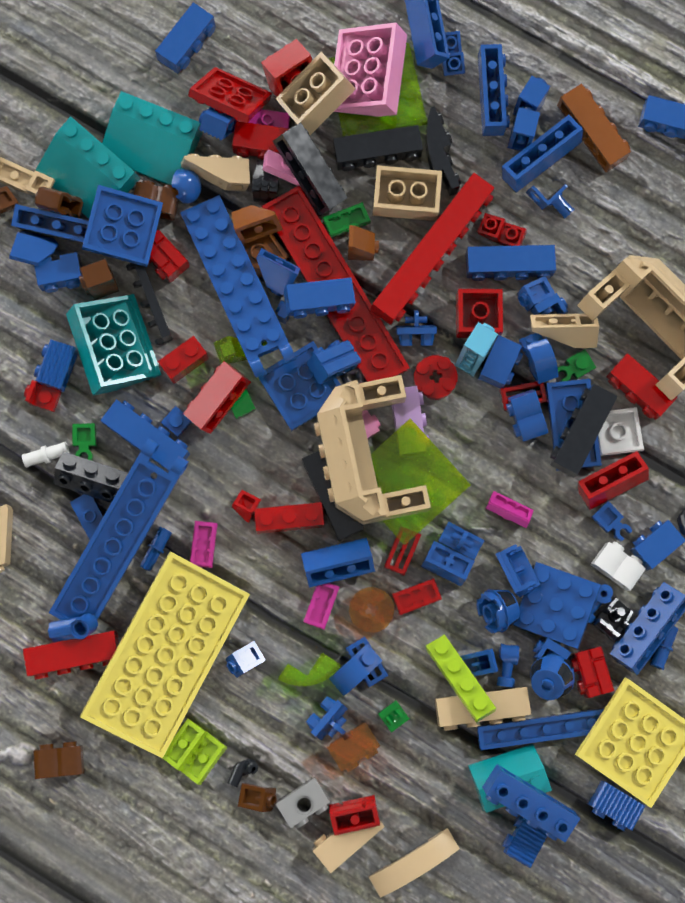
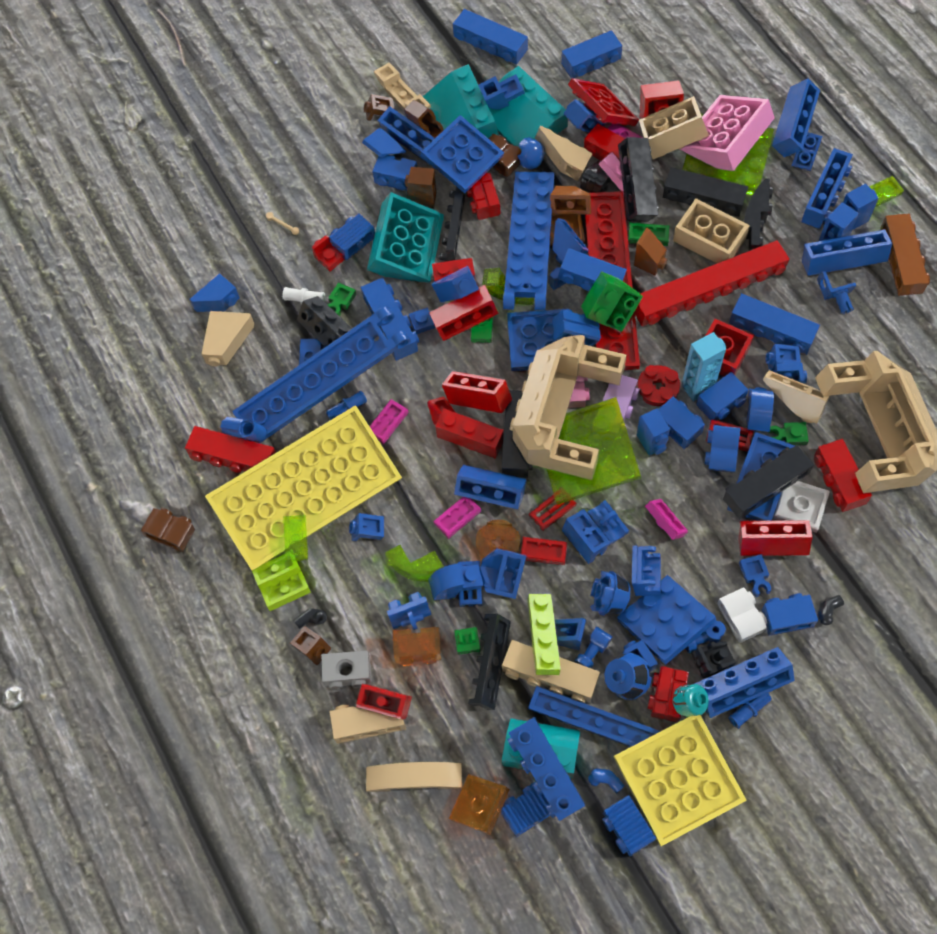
camera: 40 degrees right, 15 degrees down
blue hips [396,310,437,346] -> none
red slope [477,213,527,246] -> none
none -> clear neon green plate [283,515,308,562]
none -> blue slope [431,266,479,302]
none -> red brick [442,371,512,413]
none -> clear orange tile [449,774,510,835]
none -> blue brick [453,9,528,65]
none -> black hinge [468,613,511,710]
none -> blue brick [478,74,525,109]
none -> blue slope [480,548,526,599]
none -> green slope [581,271,643,332]
none -> blue arm [588,768,625,794]
none -> blue brick [636,409,671,455]
none -> blue brick [659,396,705,450]
none -> teal head [673,684,709,717]
none -> clear neon green plate [869,176,904,207]

